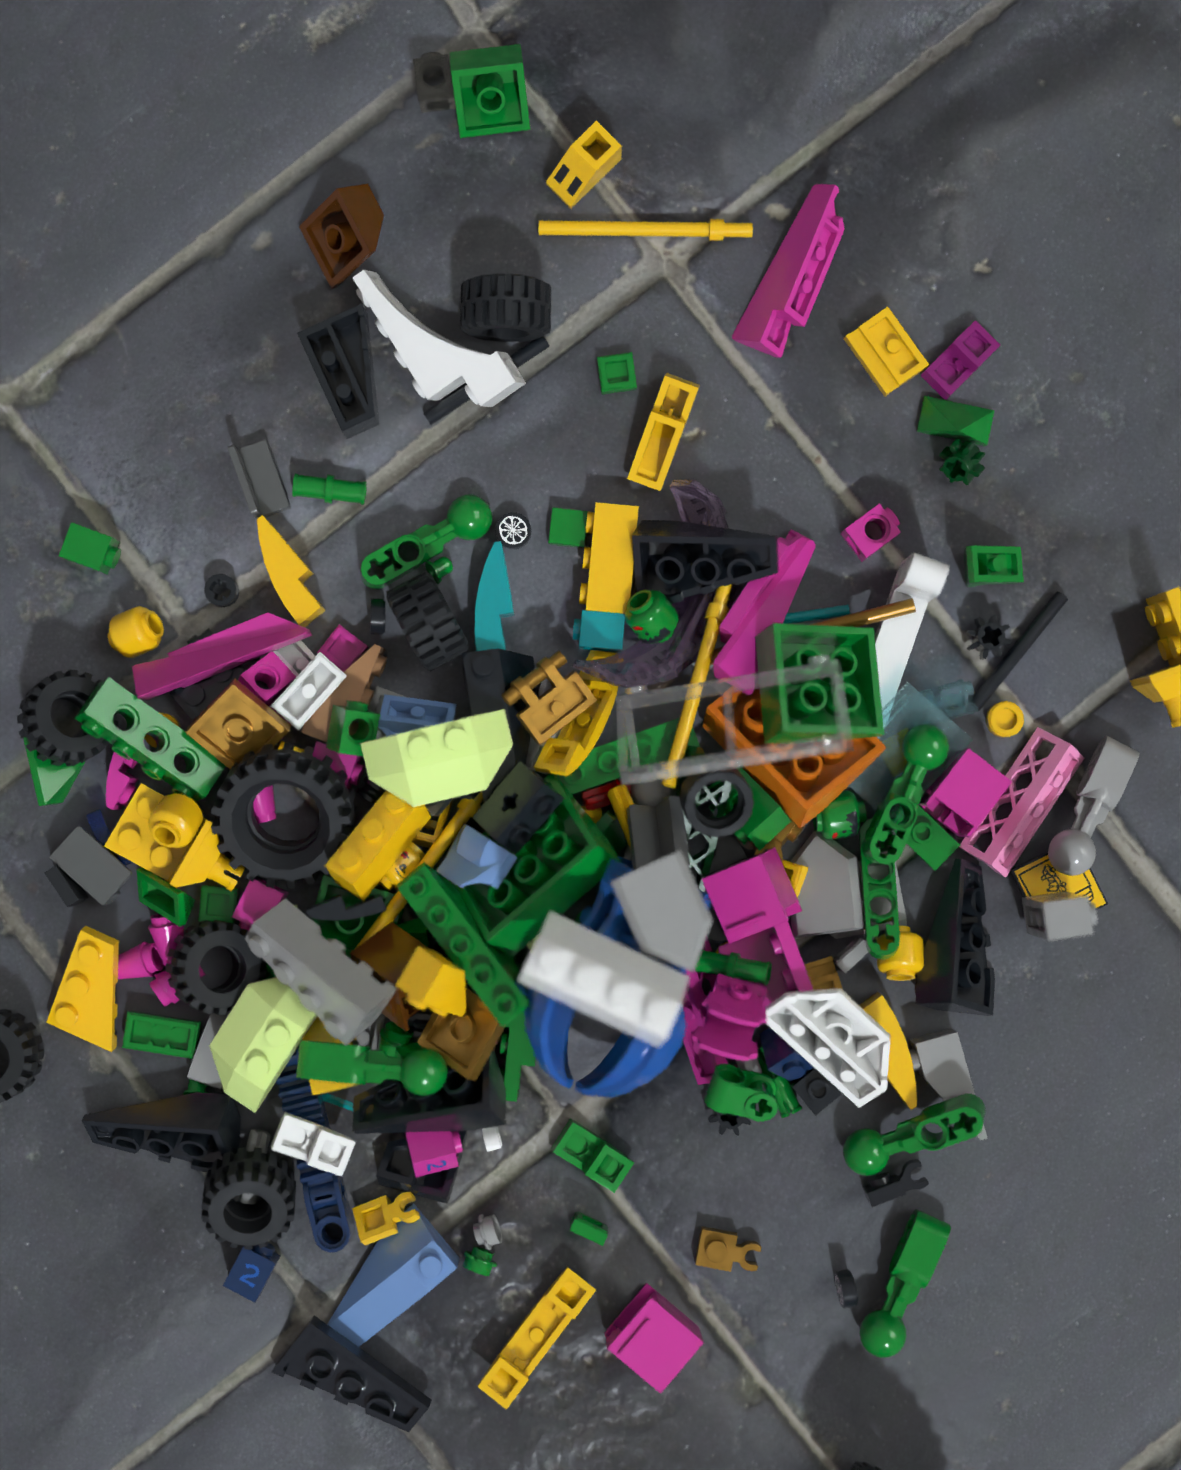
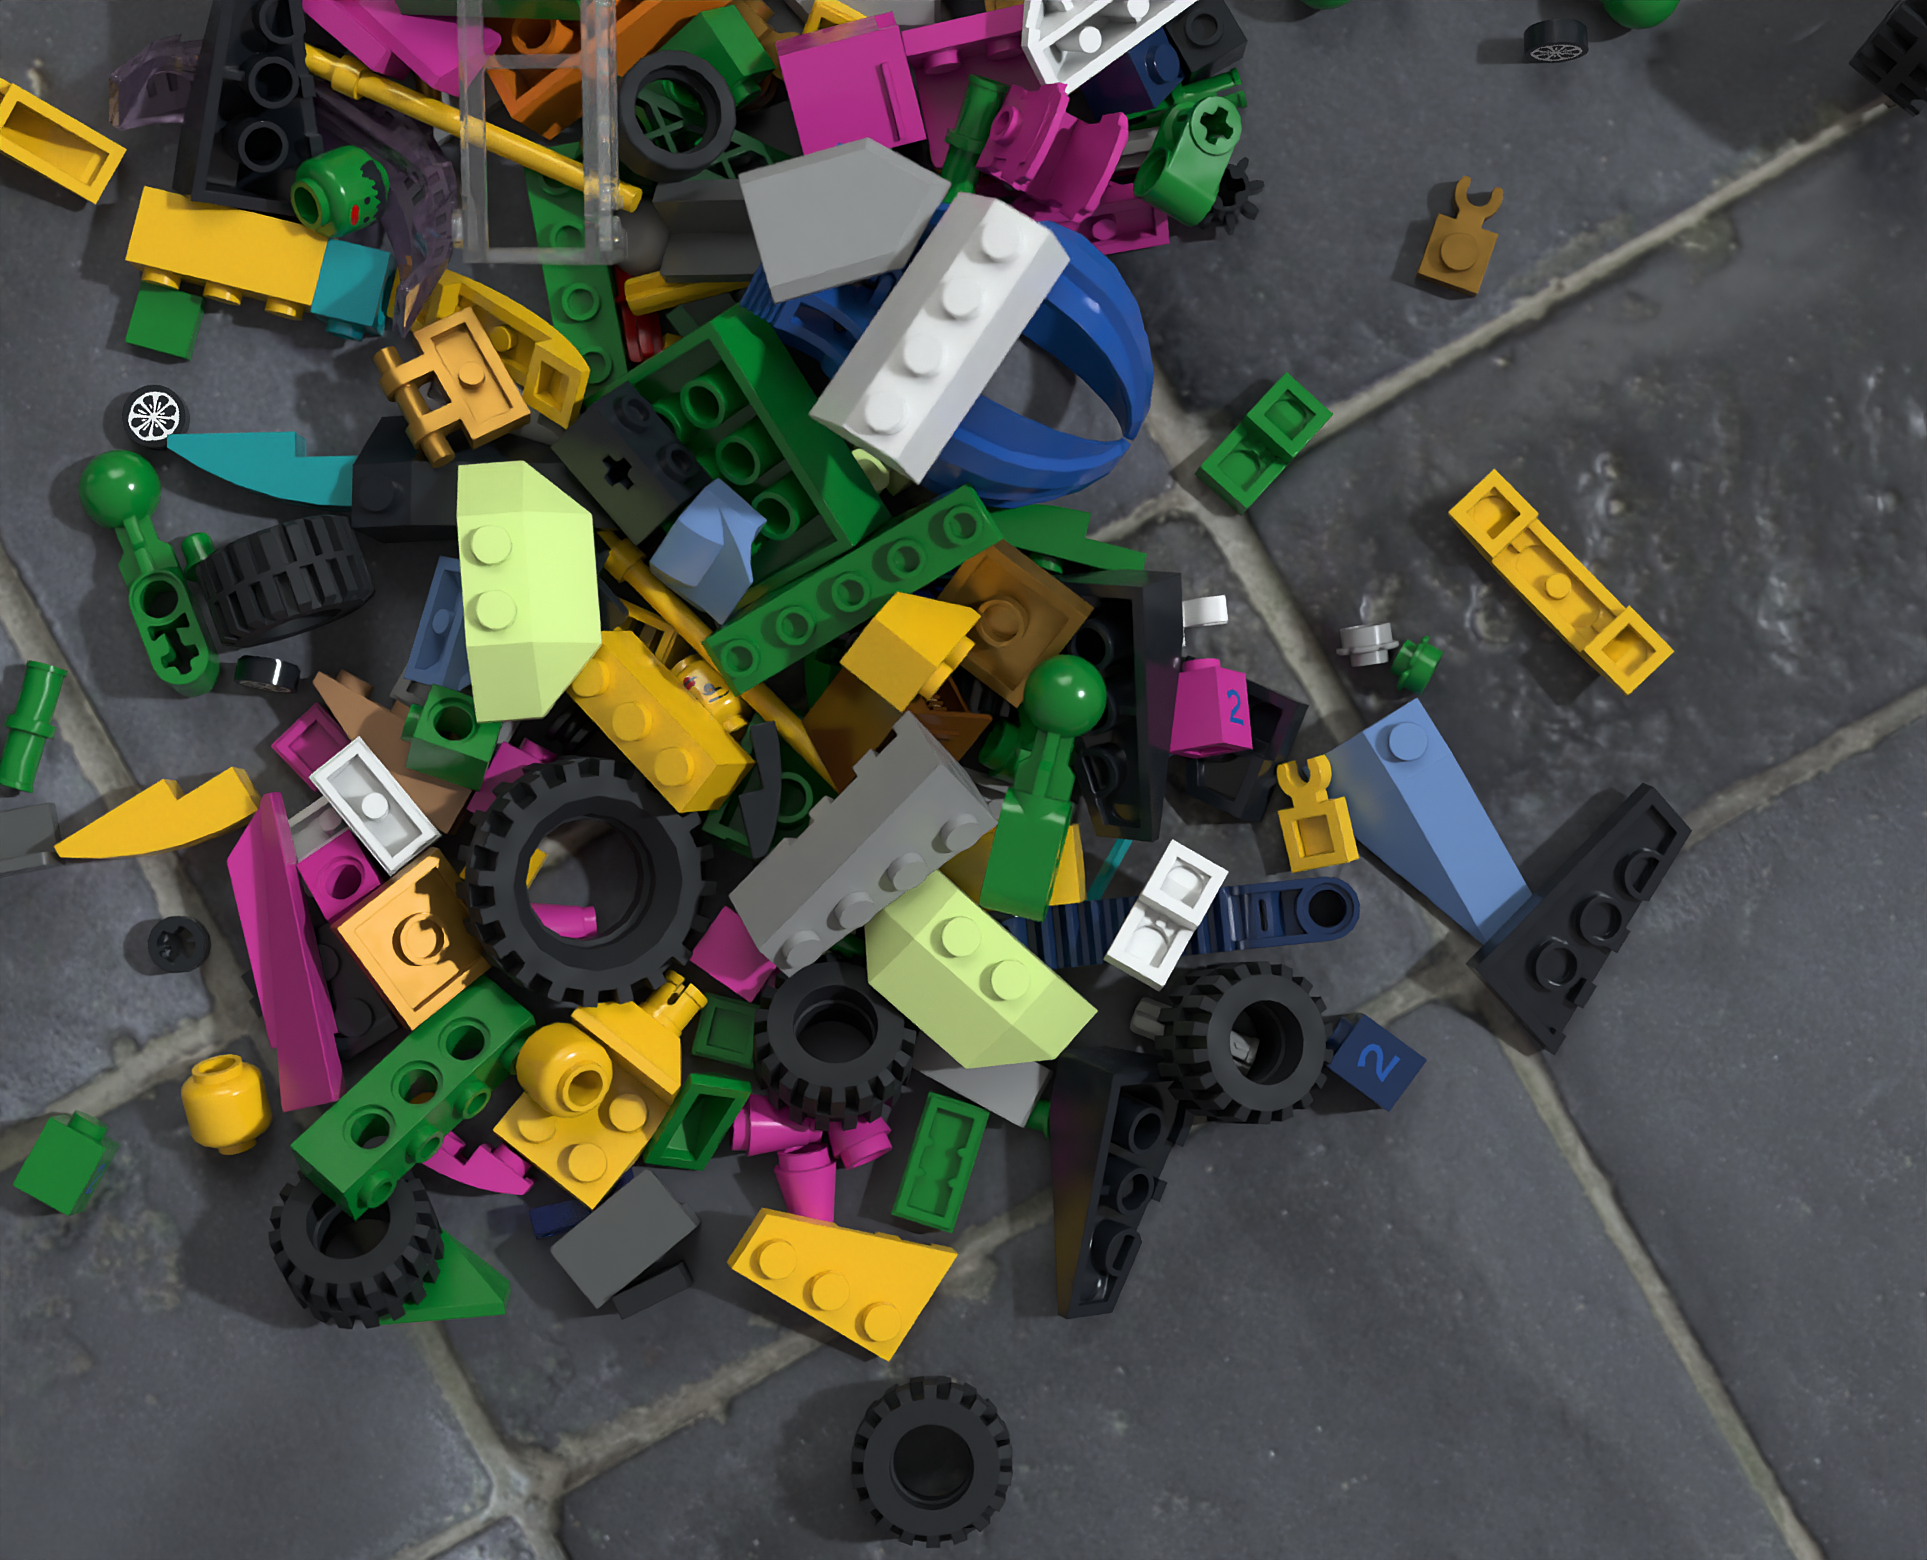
camera: 80 degrees left, 0 degrees up
green tile [570,1211,608,1246] -> none
dark pink piece [604,1283,704,1394] -> none

